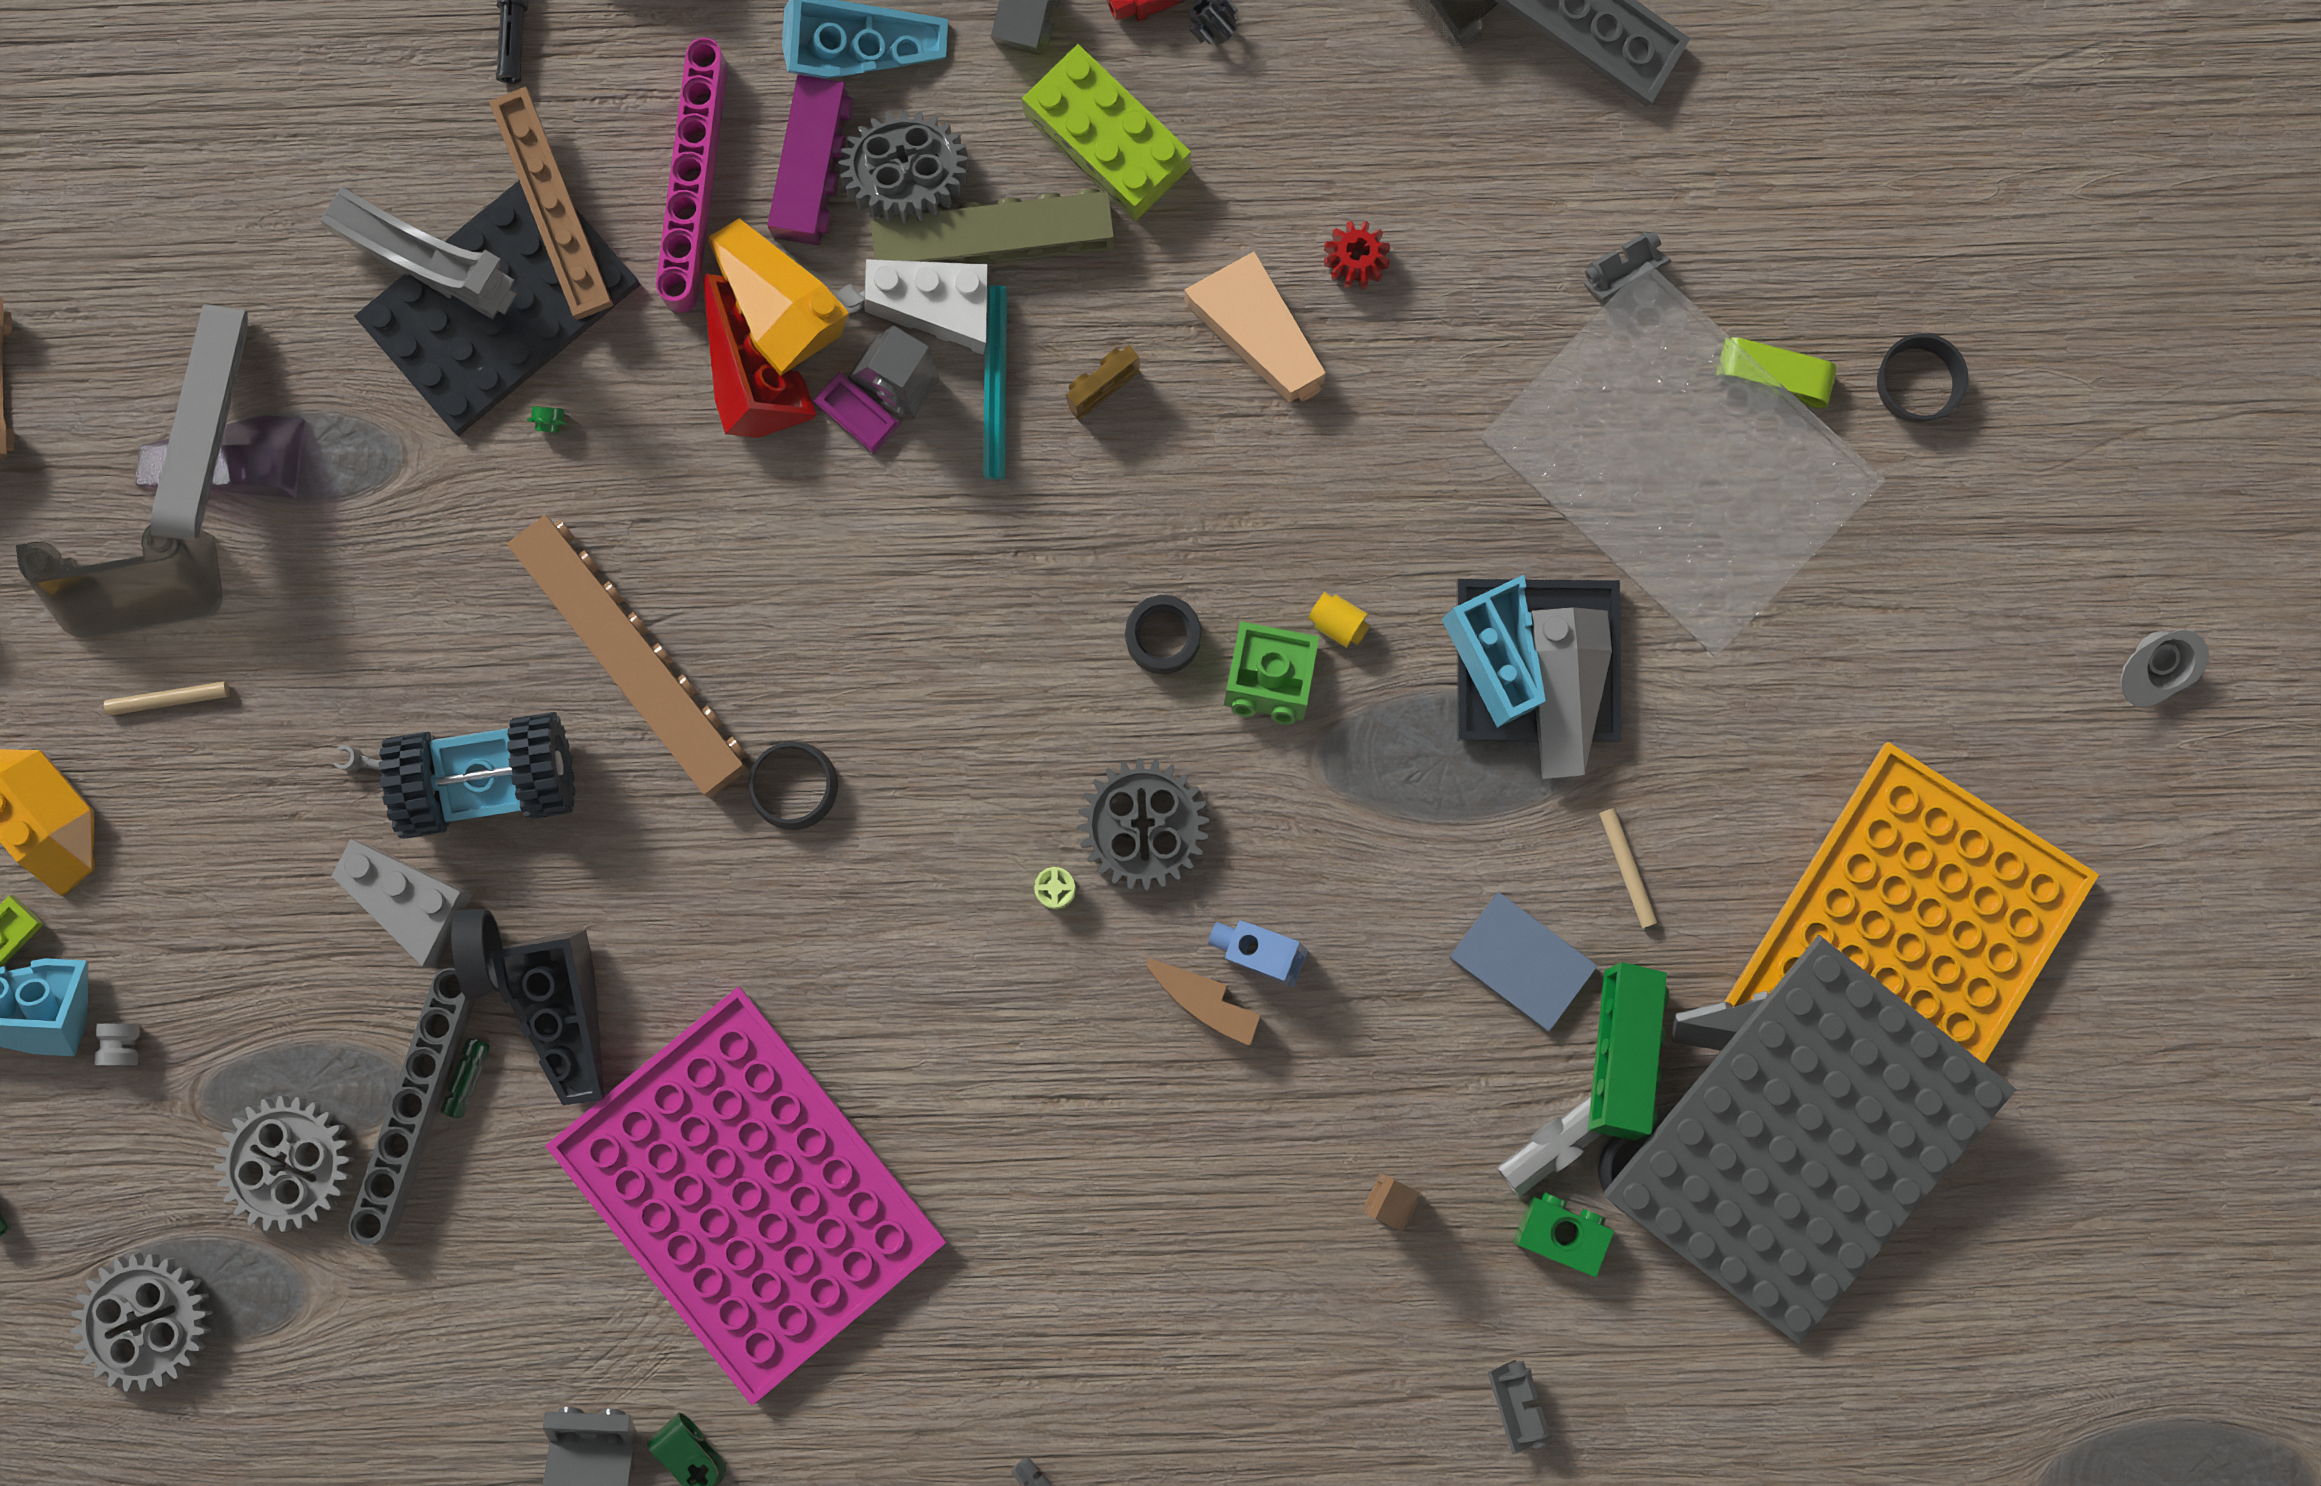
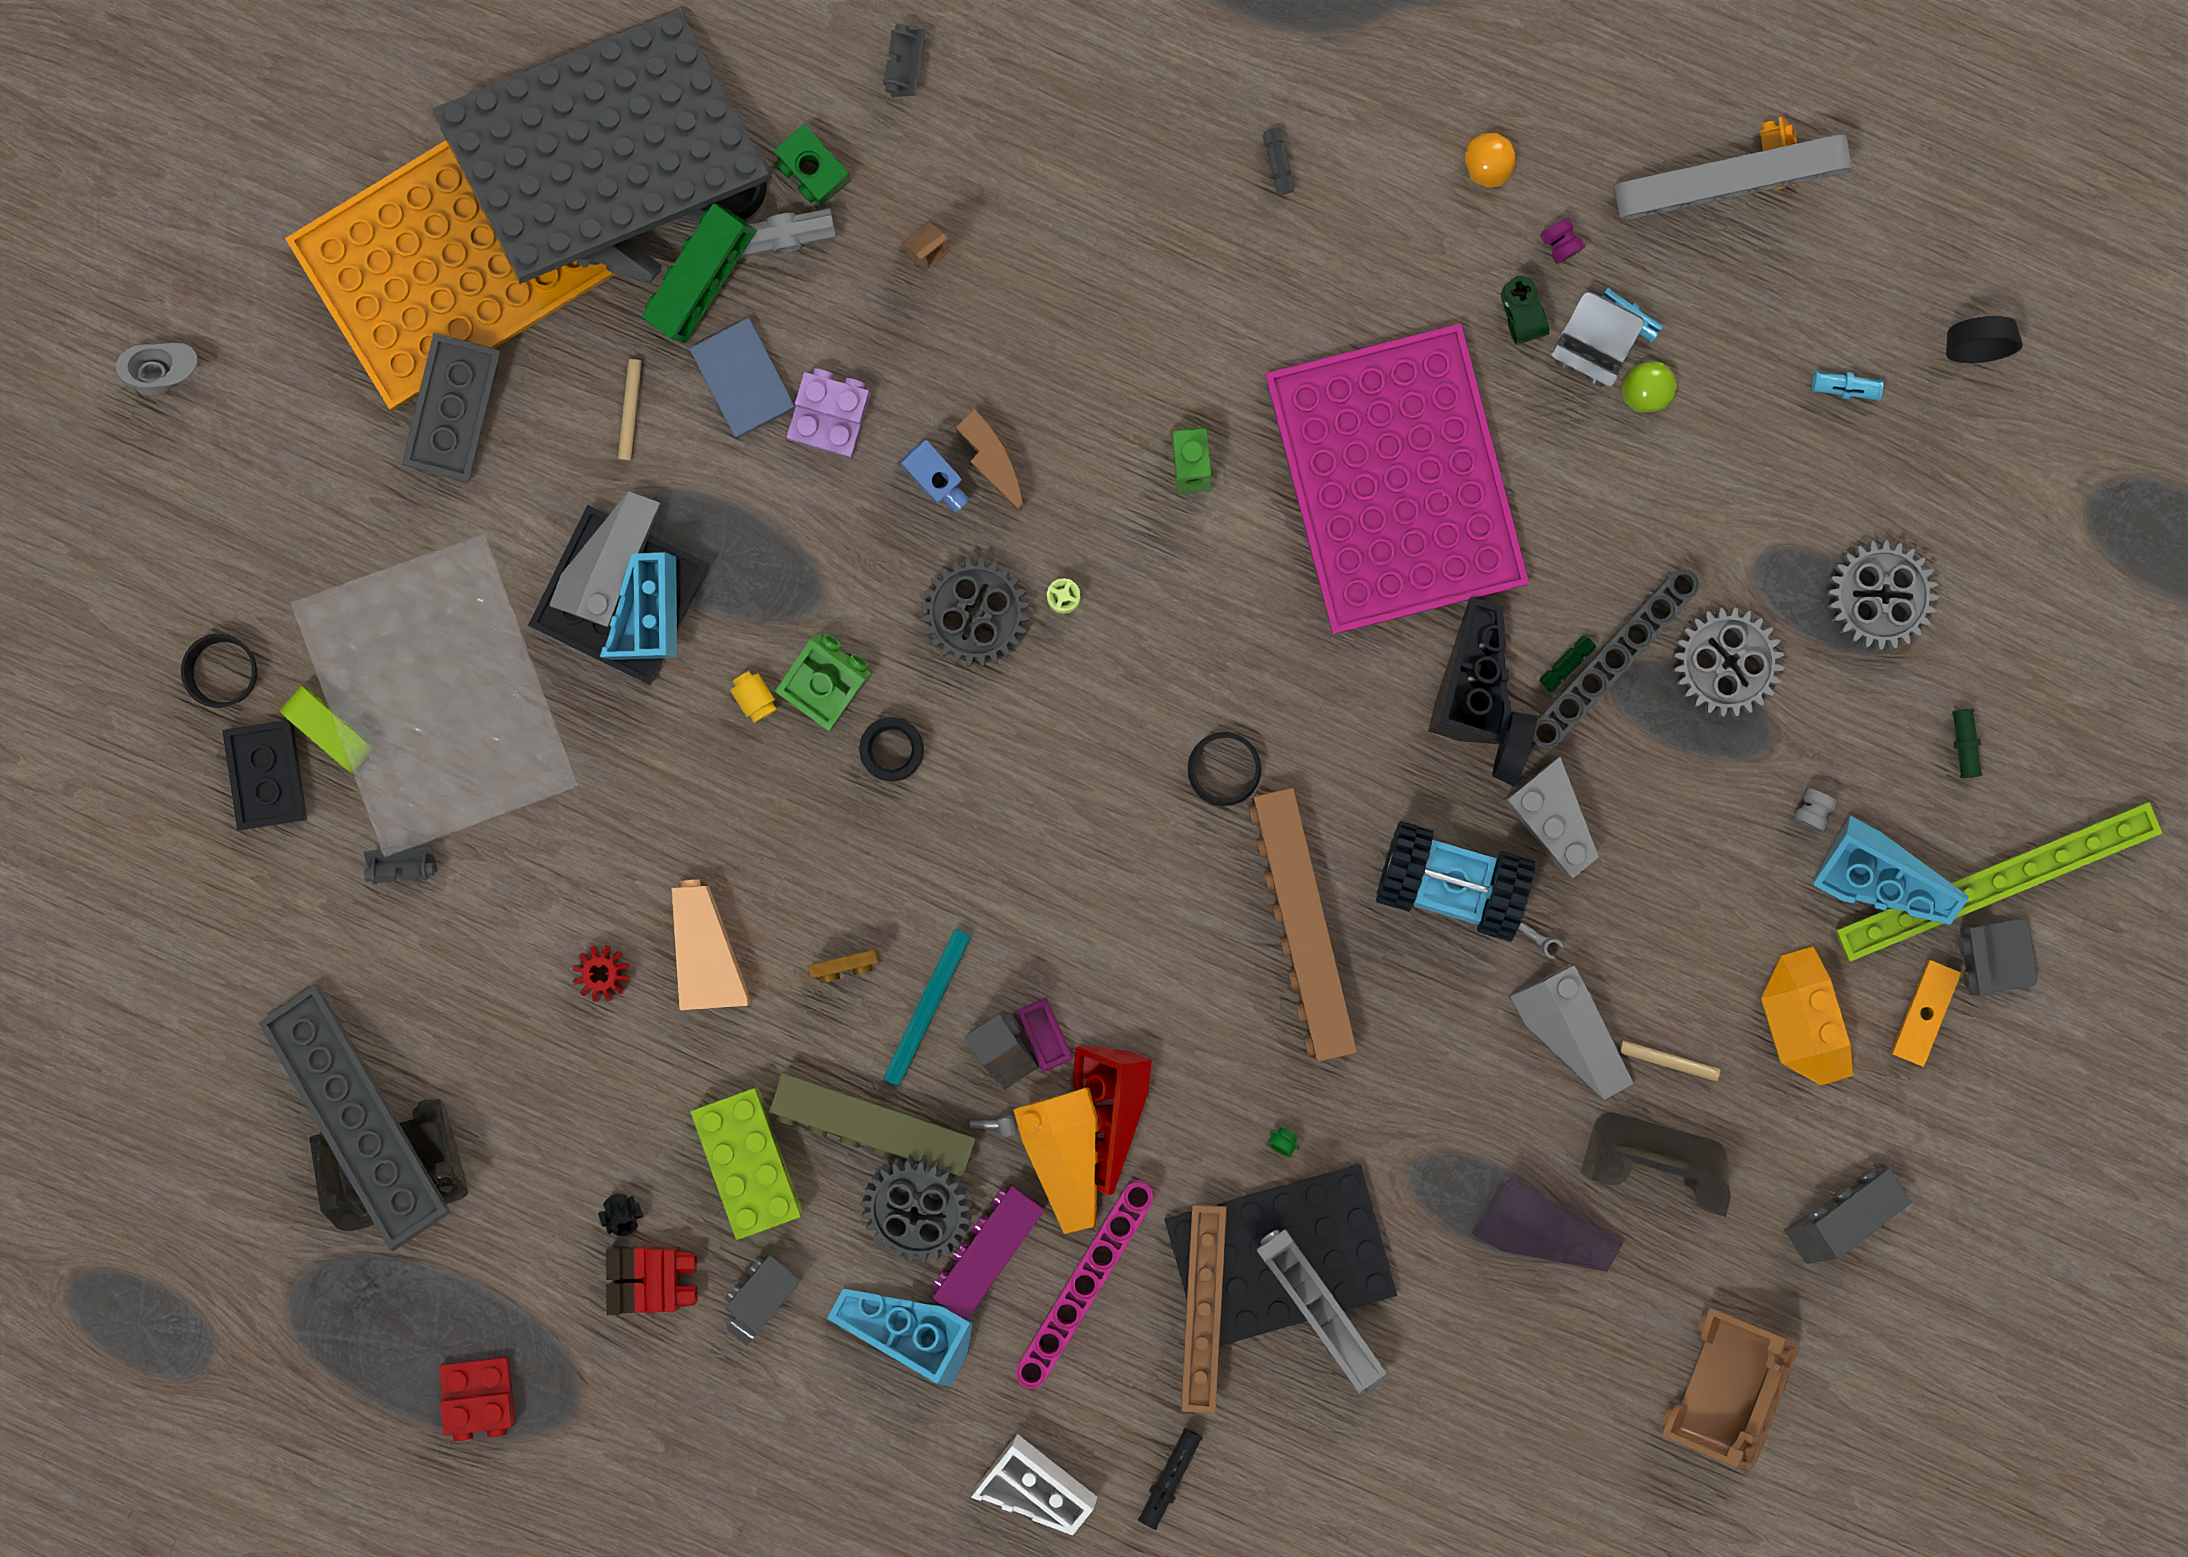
camera: 155 degrees left, 5 degrees up
light grey beam [151,304,248,541] -> none
white wedge [865,259,987,355] -> none
none -> black plate [222,720,307,831]
none -> dark grey plate [402,333,501,482]
none -> lavender plate [786,368,871,459]
none -> bright green torso [1171,427,1211,494]
none -> light grey wedge [1510,964,1634,1100]
none -> lime hair [1621,362,1677,413]

